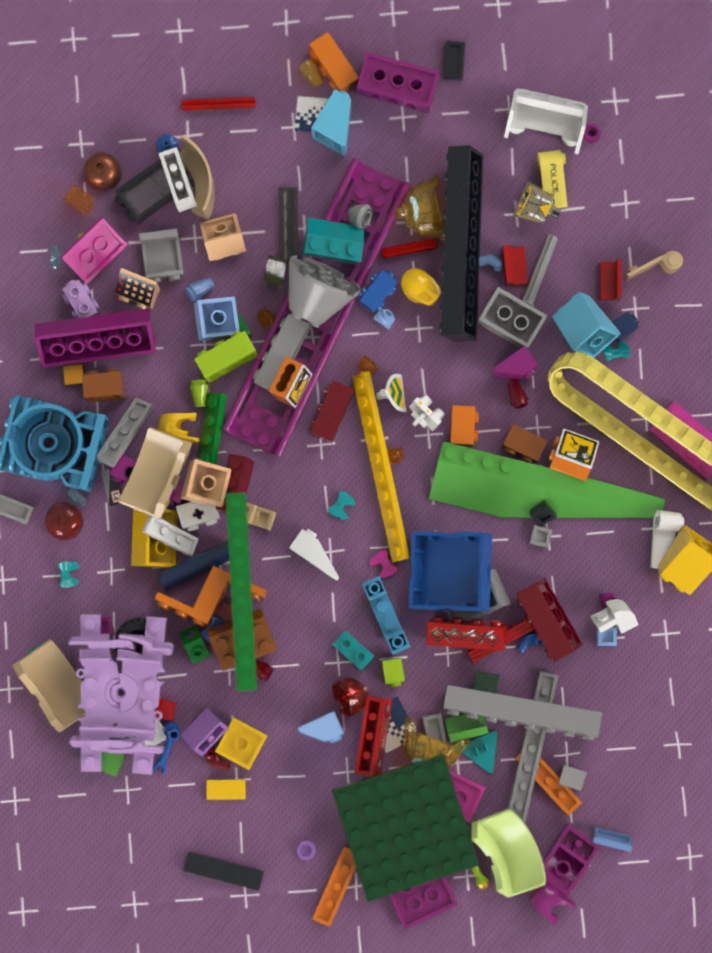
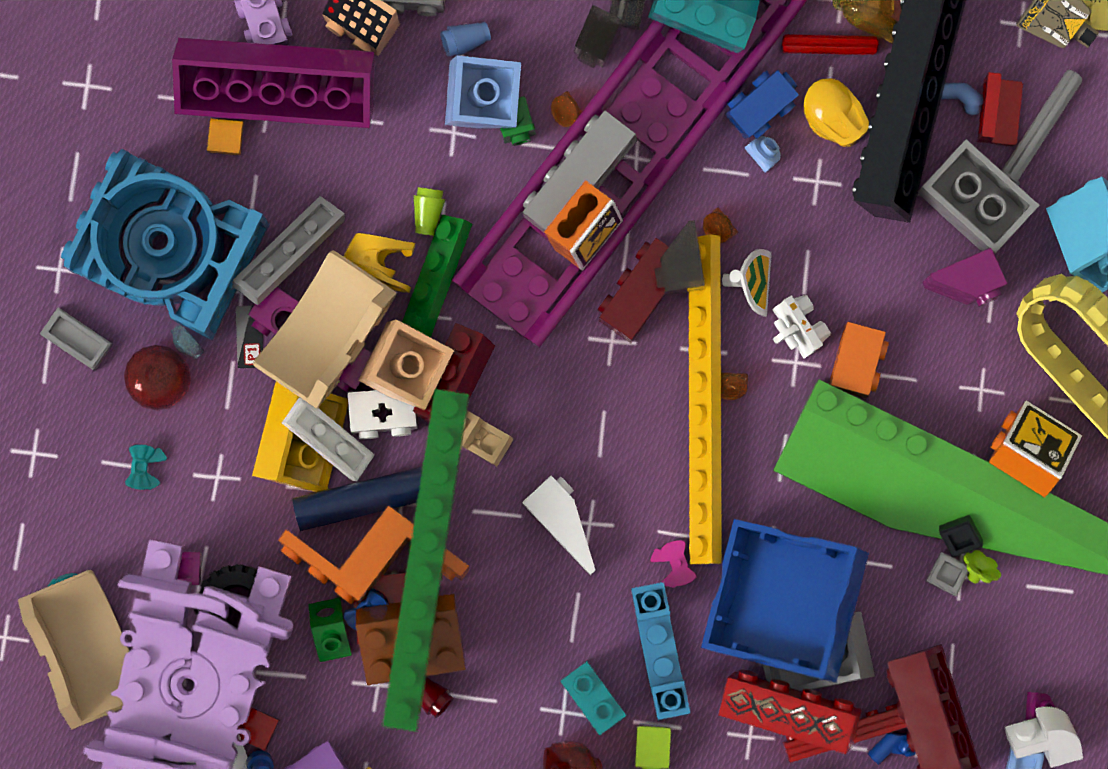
camera: 15 degrees right, 0 degrees up
dark orange brick [82,369,127,403] -> none
lime slope [195,330,258,383] -> none
light grey cone [289,255,361,327] -> none
teal piece [328,491,355,520] -> none
dark orange brick [502,424,547,463] -> none
dark red cone [507,379,529,409] -> none
none -> clear smoke slope [654,220,705,296]
none -> lime plant [963,550,1001,584]

